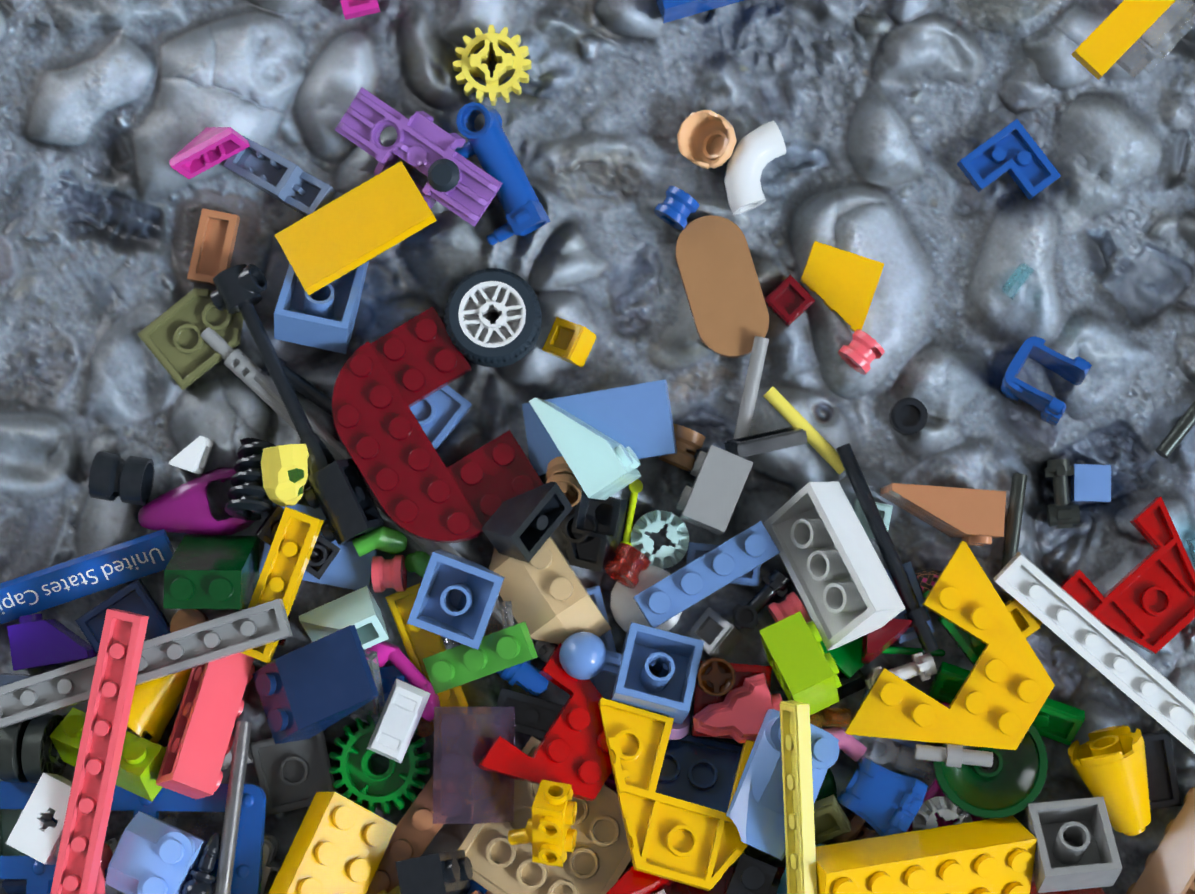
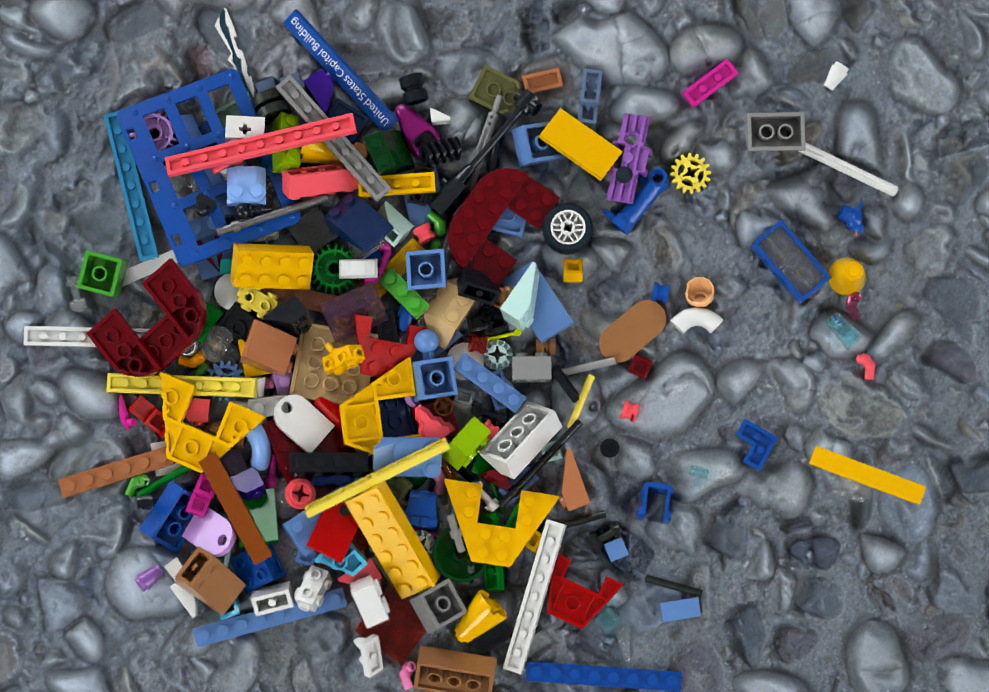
camera: 60 degrees right, 0 degrees up
dark pink slope [169,127,250,179] -> none
light yellow rock [261,444,309,506] -> none
yellow slope [800,241,884,332] -> none

